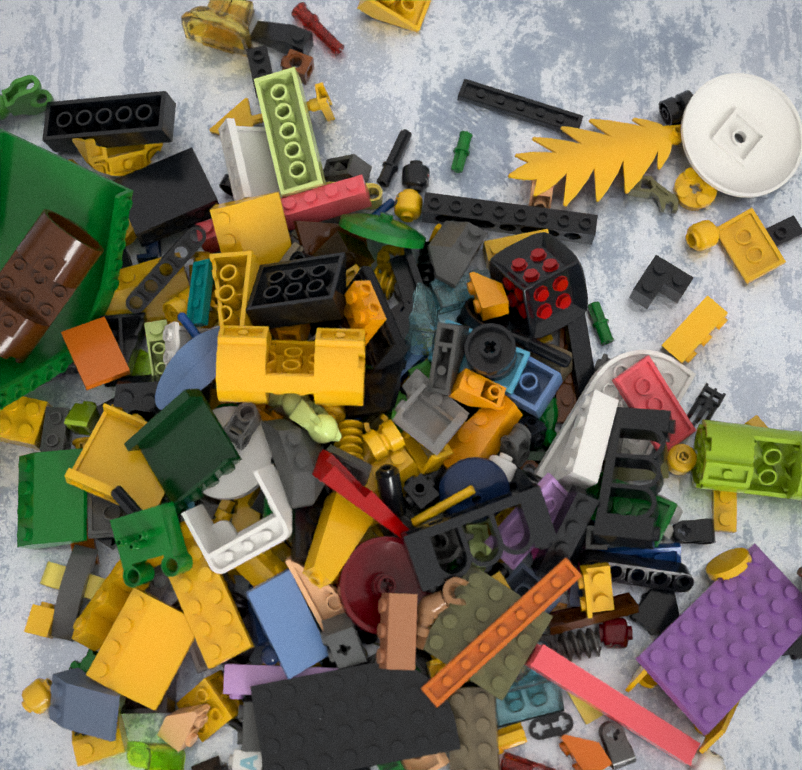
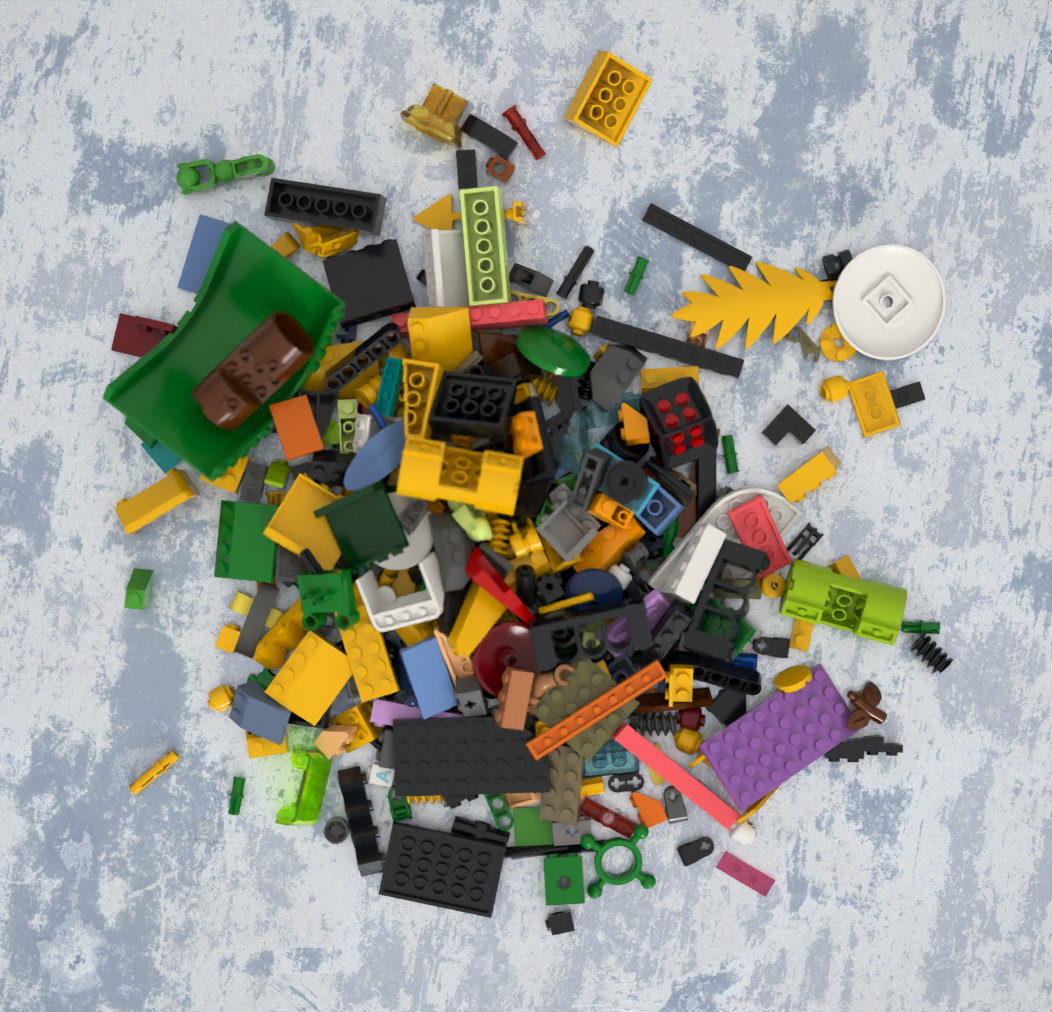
camera: 10 degrees right, 15 degrees up
none -> yellow head [674,729,704,755]

